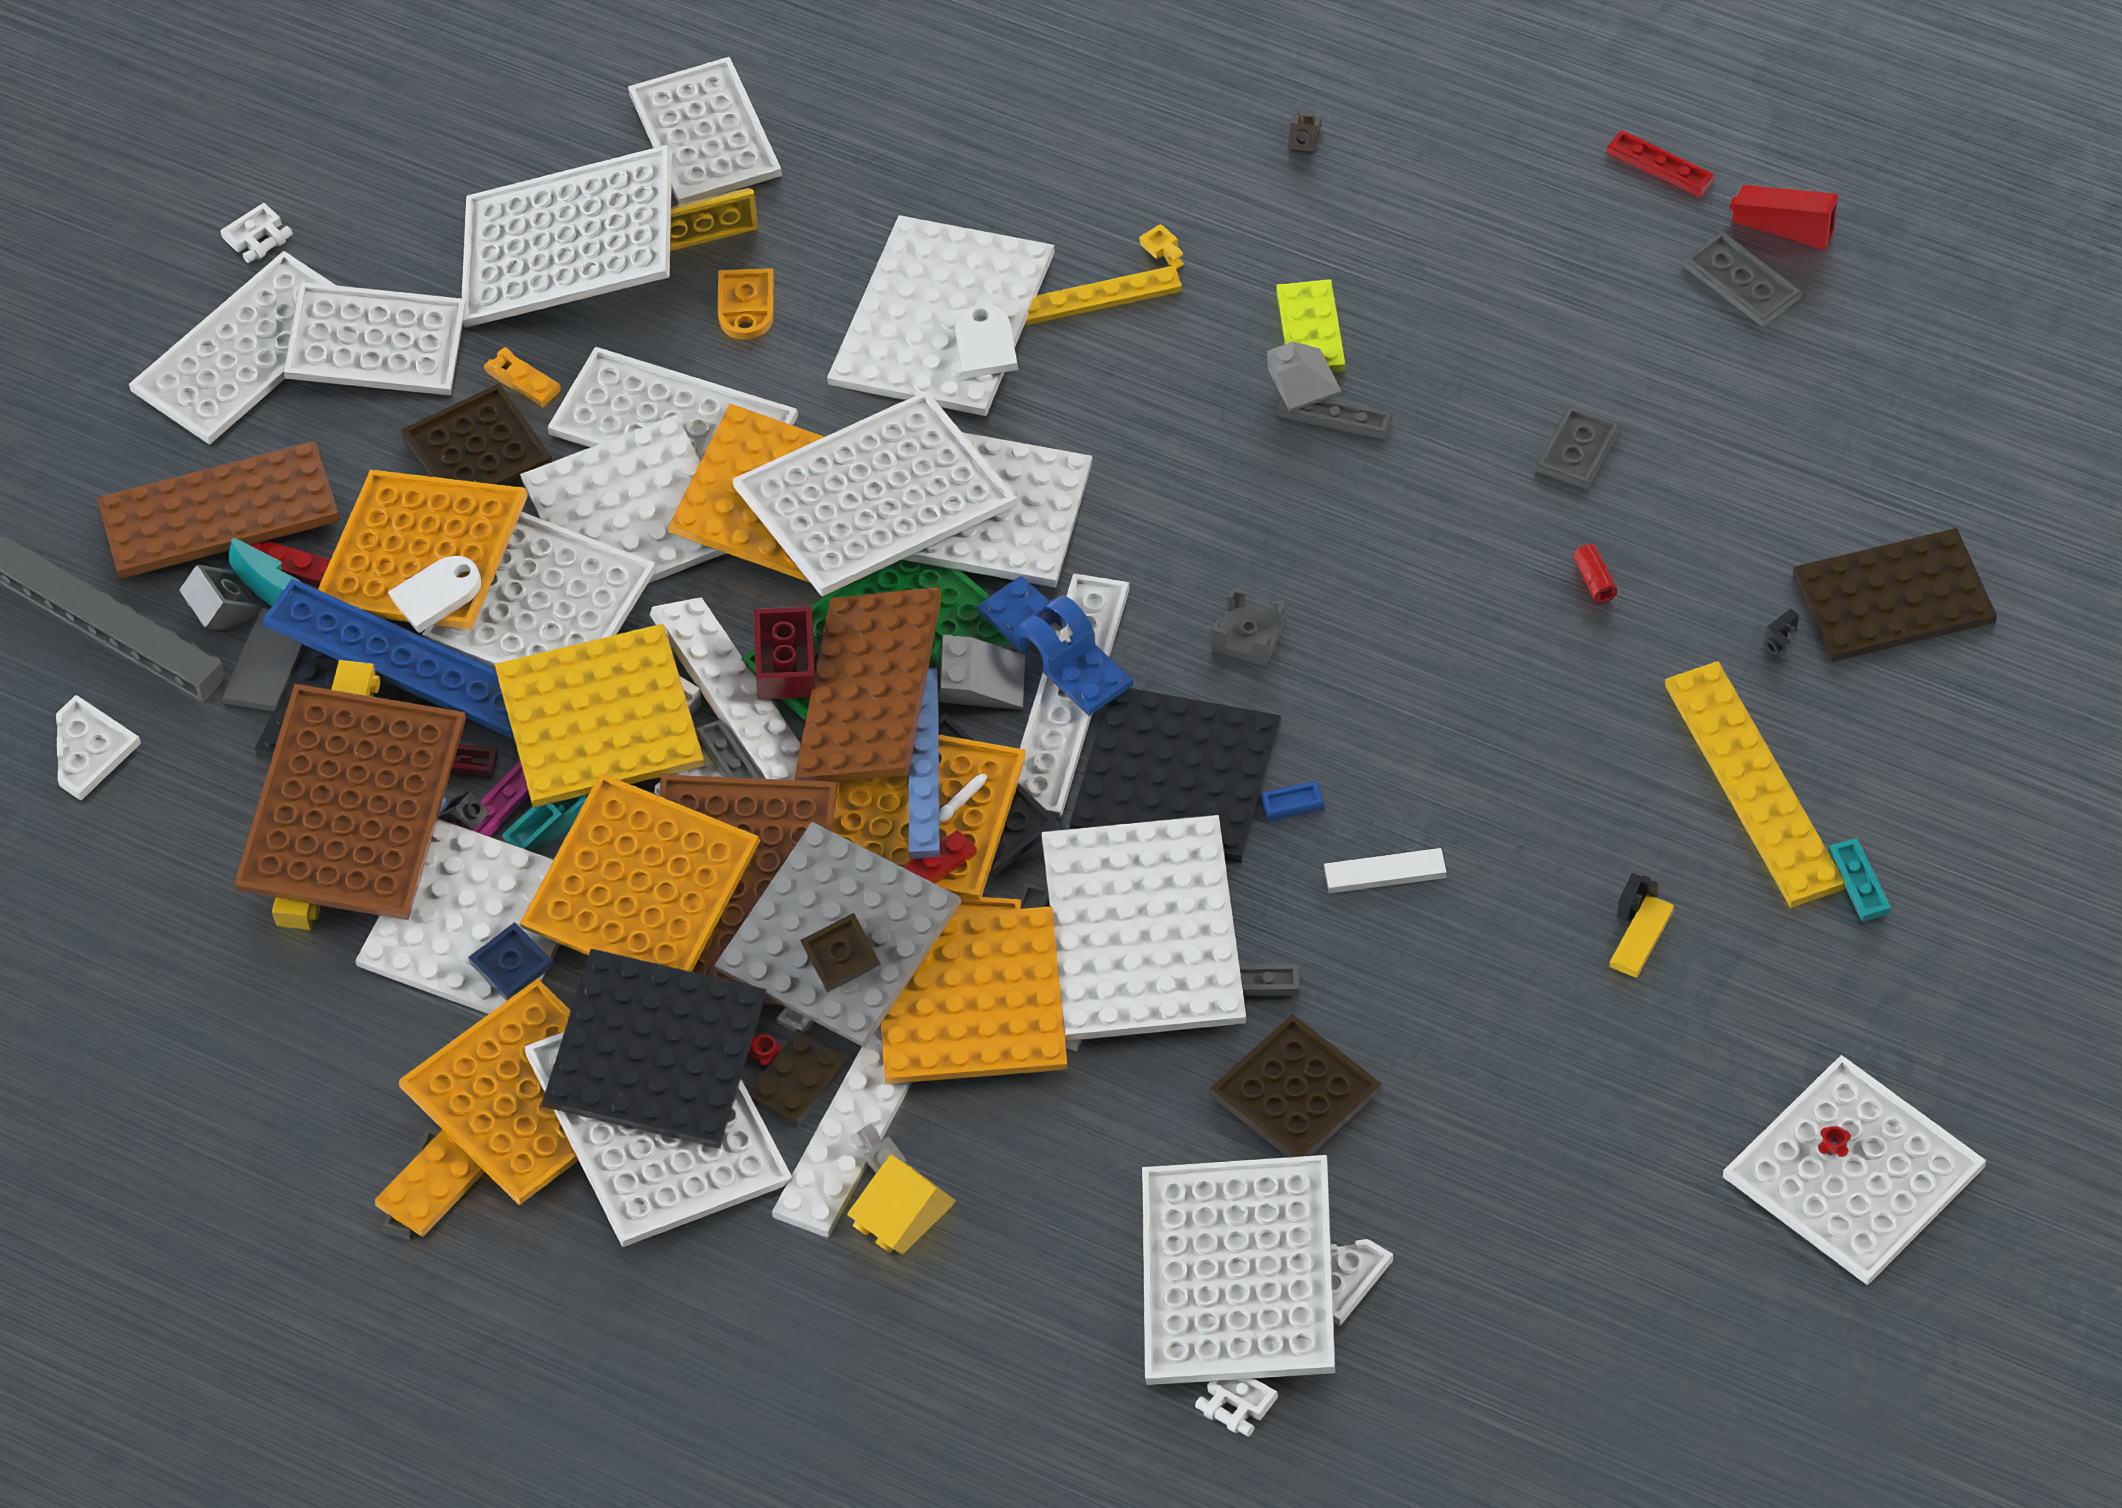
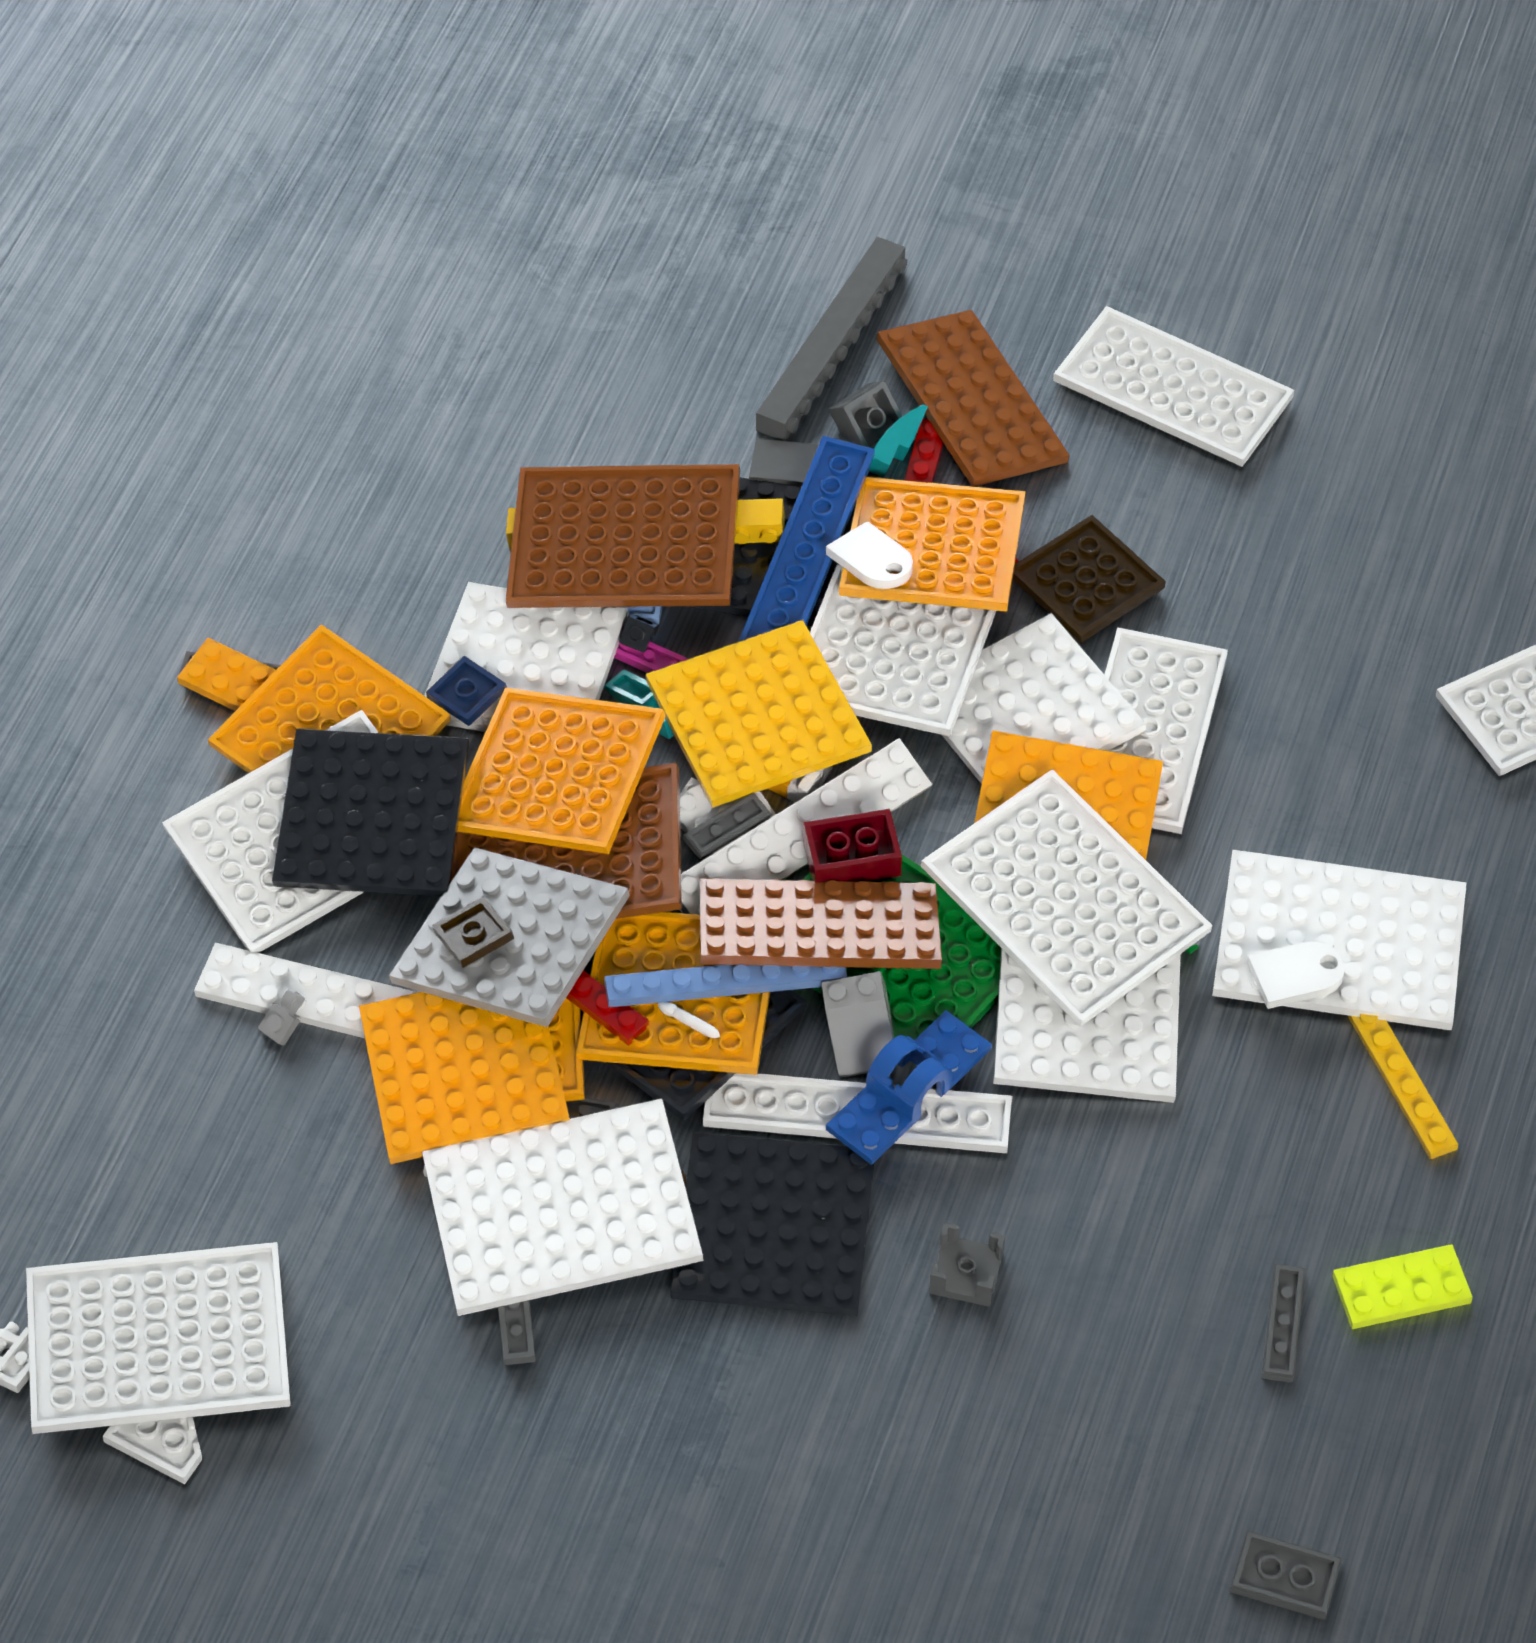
camera: 80 degrees right, 0 degrees up
white plate [56,695,141,800] -> none
white plate [220,203,293,263] -> none
white plate [284,282,466,396] -> none
dark red tile [450,744,498,778] -> none
white plate [462,145,672,328] -> none
light orange plate [484,347,561,408] -> none
yellow slope [670,188,758,251] -> none
light orange tile [718,268,774,340] -> none
dark brown plate [748,1029,848,1128] -> none
red plate [748,1034,783,1066] -> none
yellow slope [847,1154,956,1254] -> none
yellow plate [1139,224,1184,270] -> none
dark brown plate [1209,1014,1382,1158] -> none
blue tile [1260,781,1325,822] -> none
light grey slope [1267,342,1341,413] -> none
white tile [1324,848,1446,894] -> none
red axle [1573,544,1618,603] -> none

